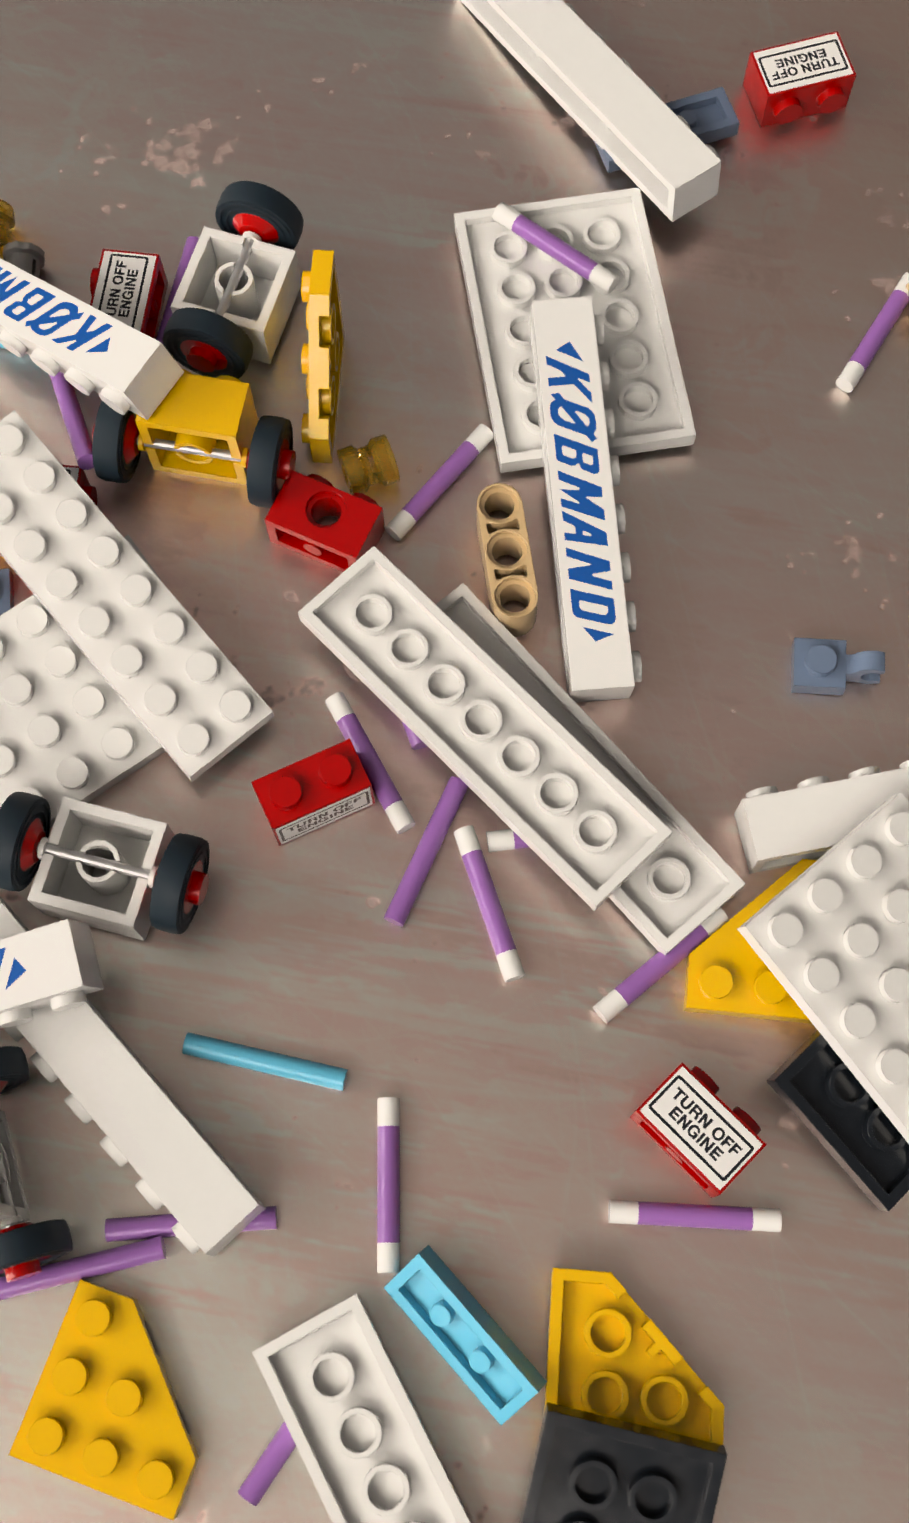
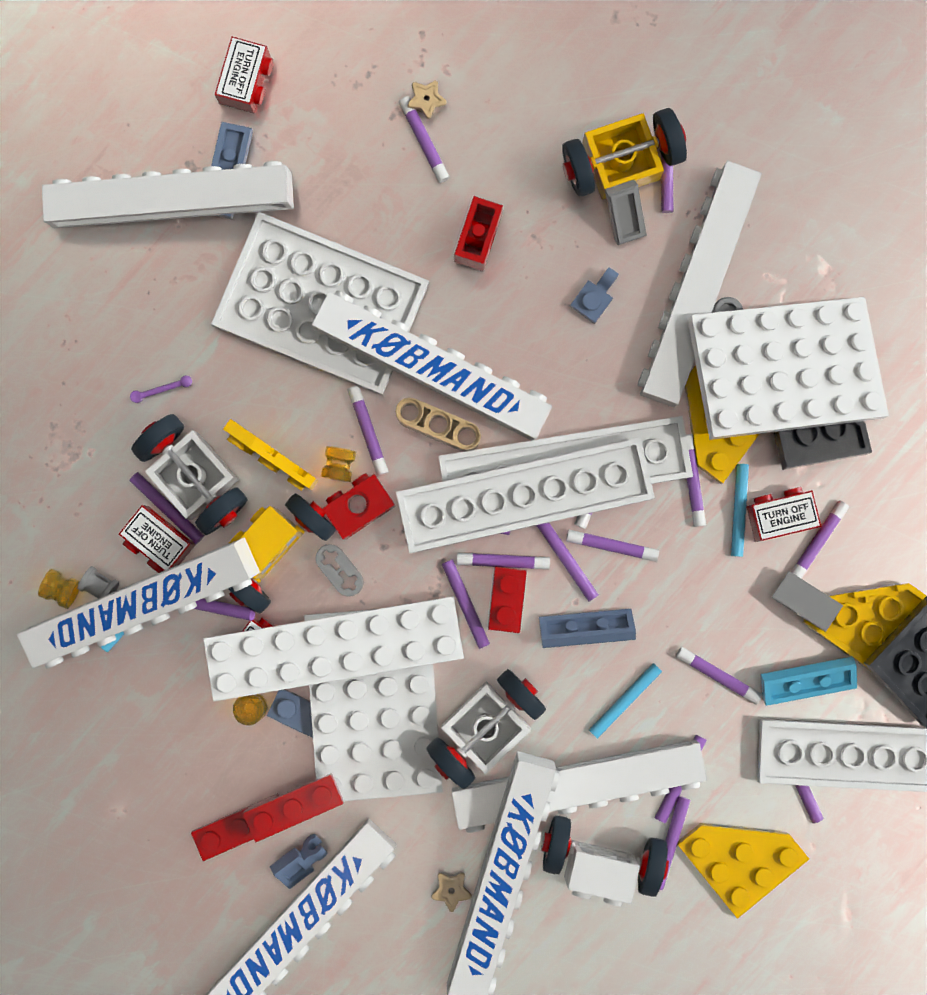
camera: 60 degrees left, 15 degrees up
medium lavender bar [492,202,619,294] -> none
none -> medium lavender hinge [130,375,192,403]
none -> light grey beam [316,544,364,596]
none -> medium lavender bar [442,559,490,649]
none -> red brick [454,196,503,271]
none -> sand blue plate [539,609,636,648]
none -> medium azure bar [731,464,749,557]
none -> light grey tile [772,571,843,632]

